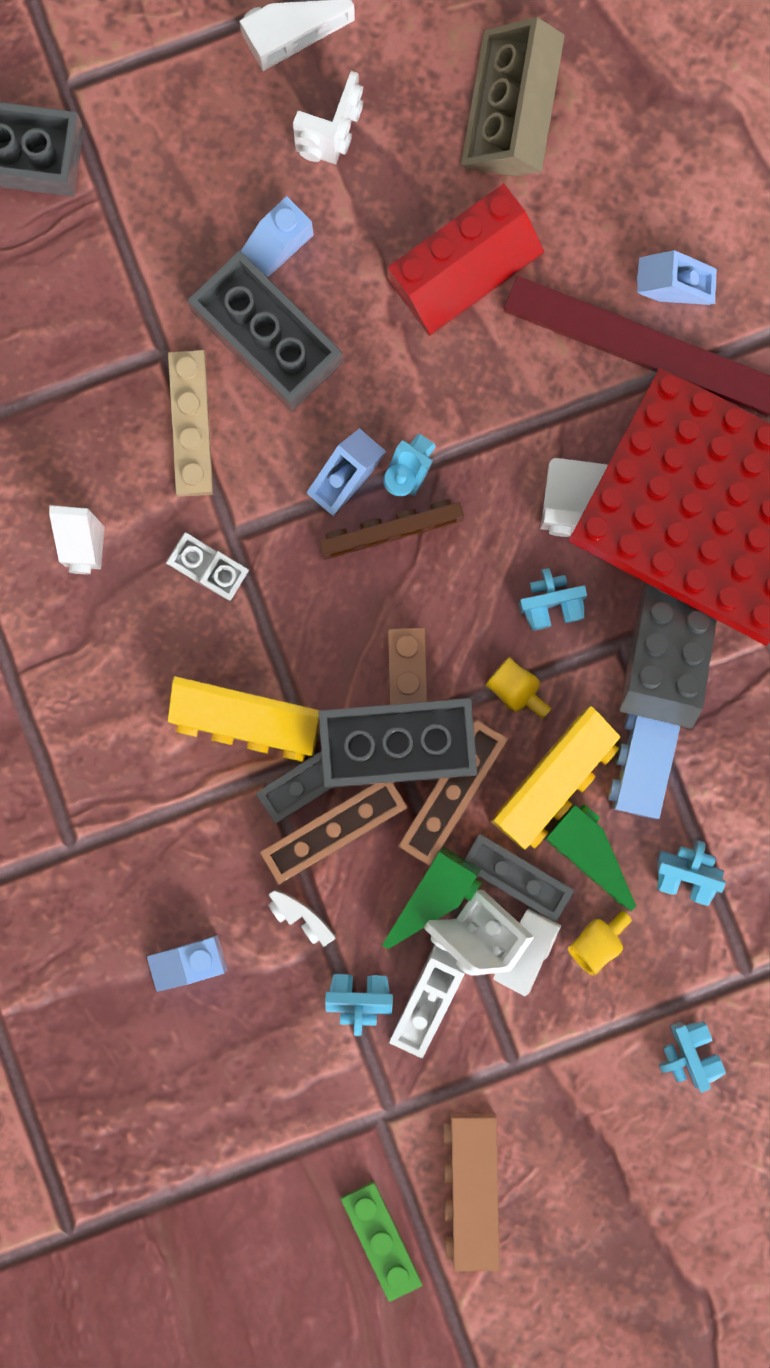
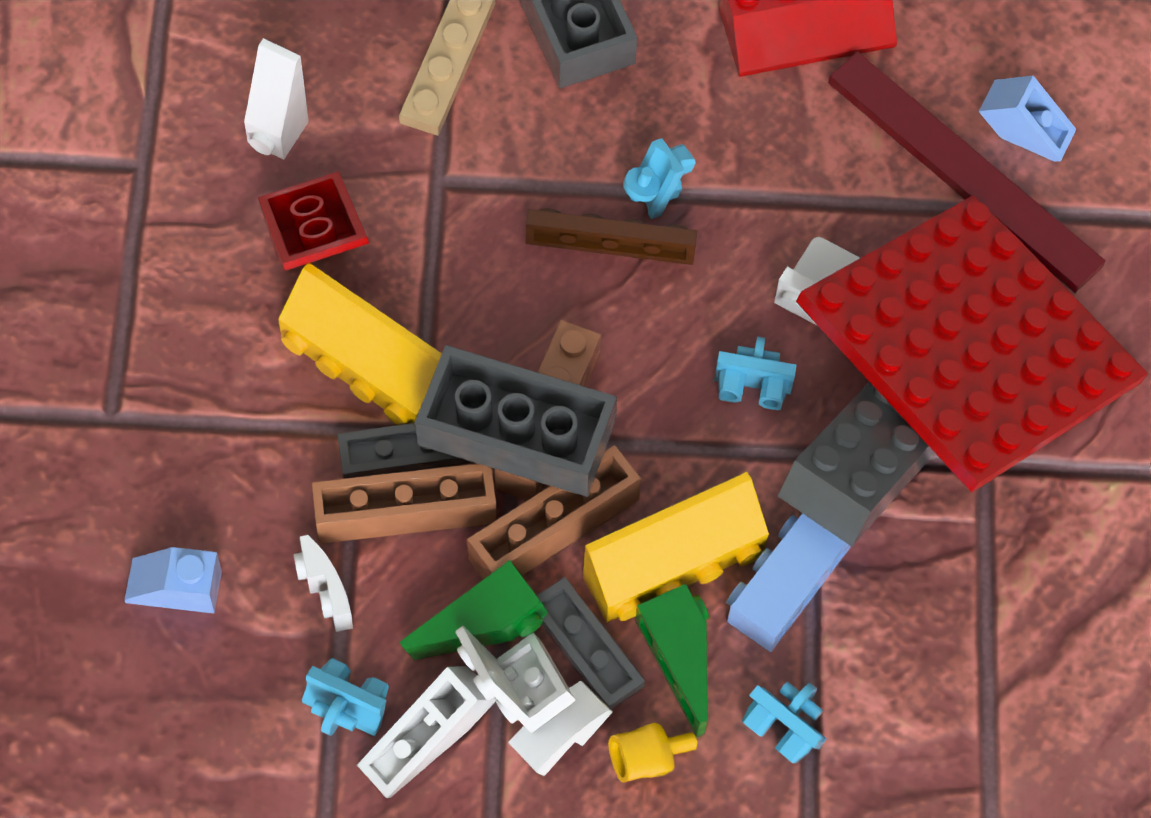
camera: 20 degrees right, 20 degrees down
white slope [166,532,249,601] -> none
light blue slope [307,428,387,516] -> none
yellow piece [485,656,551,719] -> none
none -> red slope [258,171,369,271]

